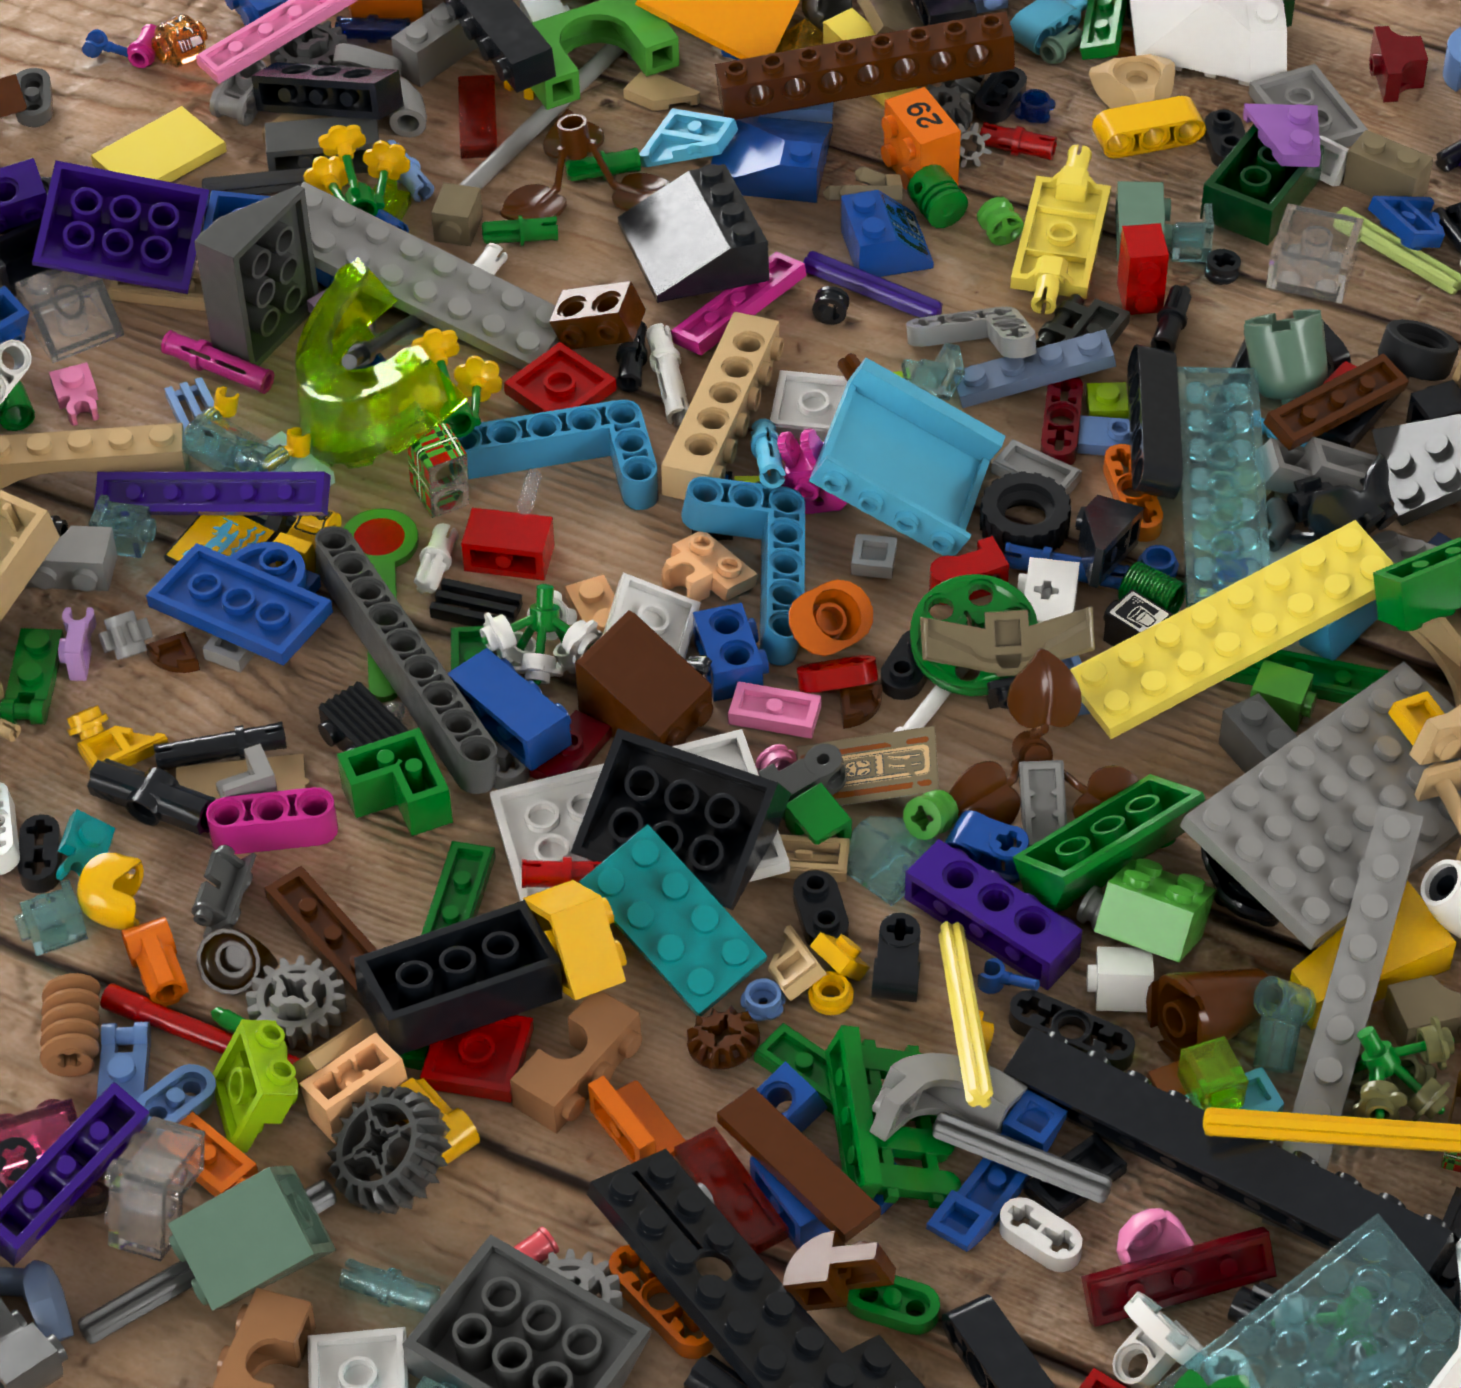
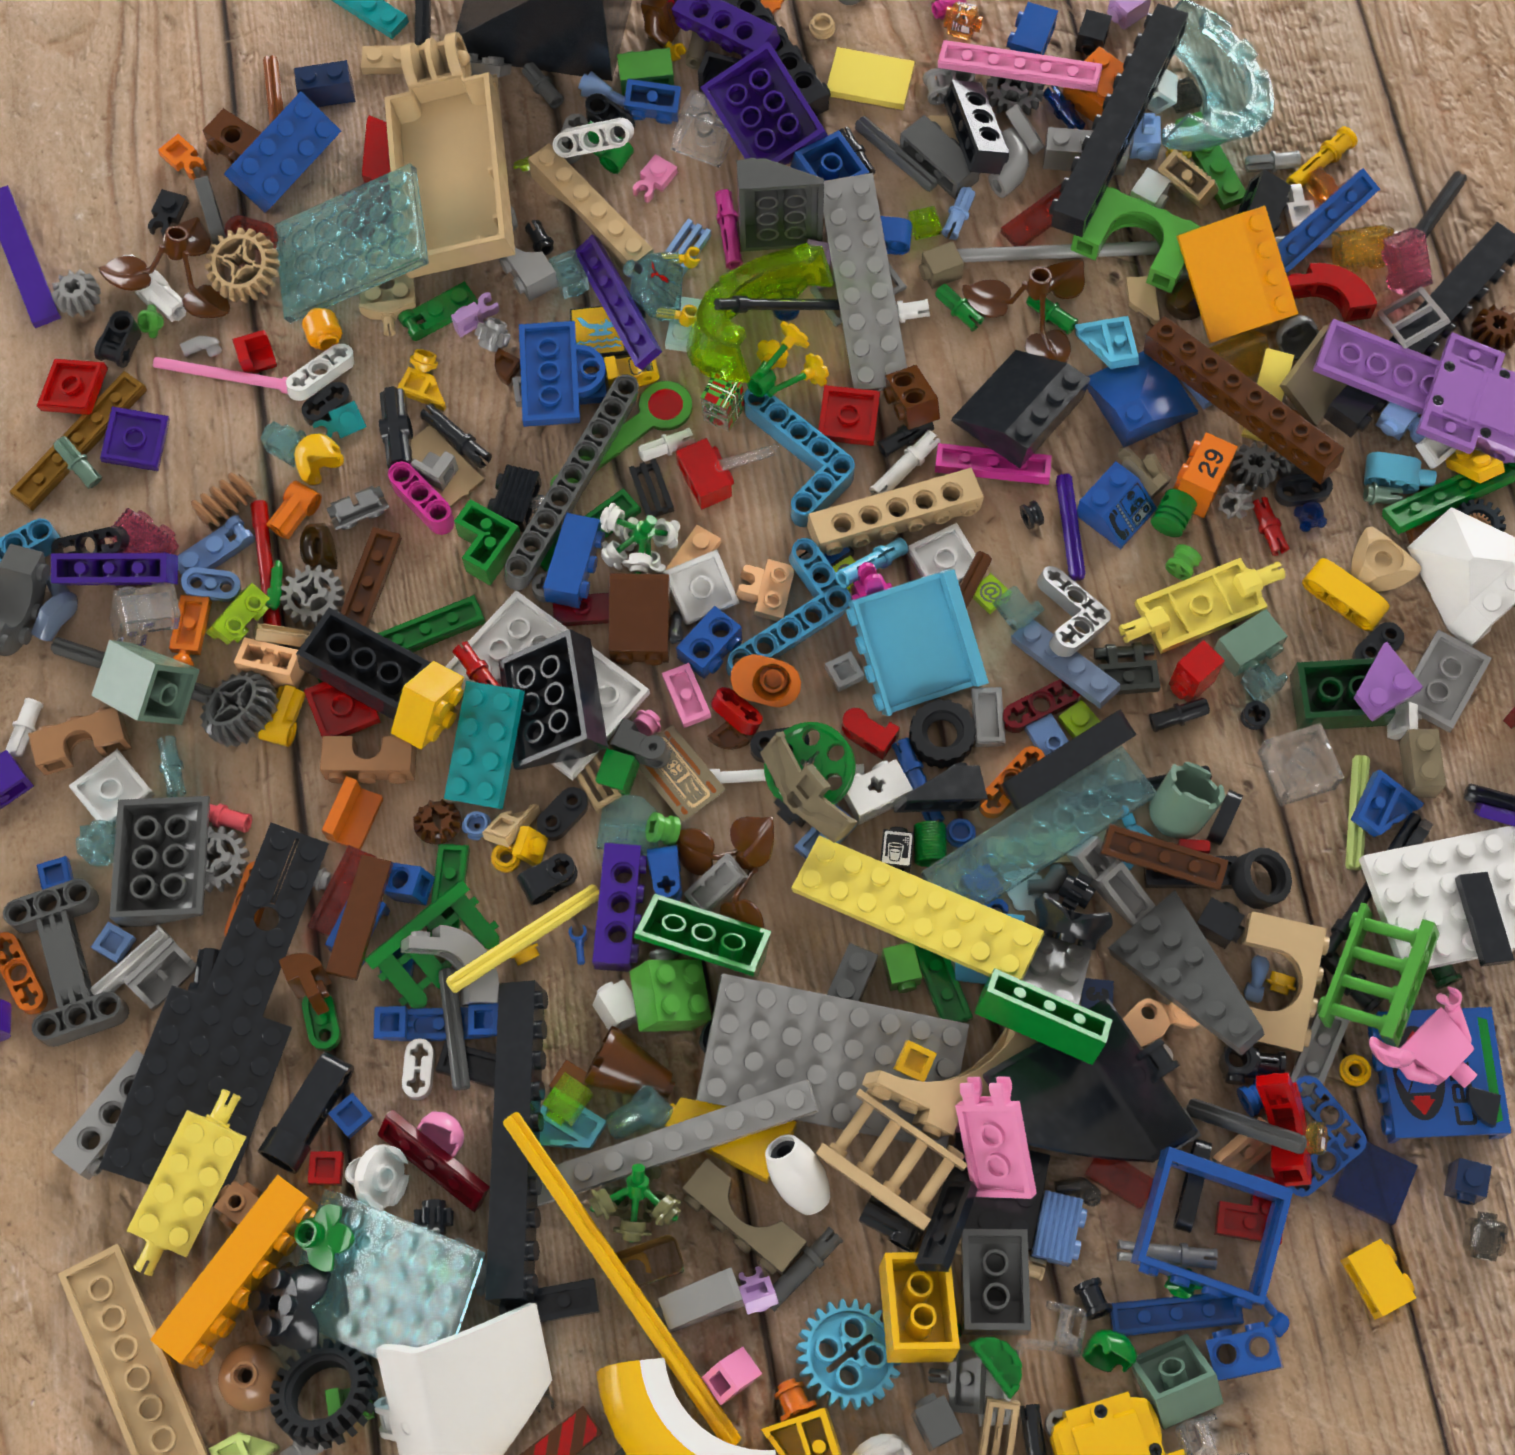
camera: 55 degrees right, 20 degrees up
yellow plant [303,125,410,216] -> none
black beam [1009,990,1135,1071] -> none
none -> blue plate [328,1092,374,1139]
none -> tan plate [809,13,835,39]
none -> dark brown piece [1165,277,1201,320]

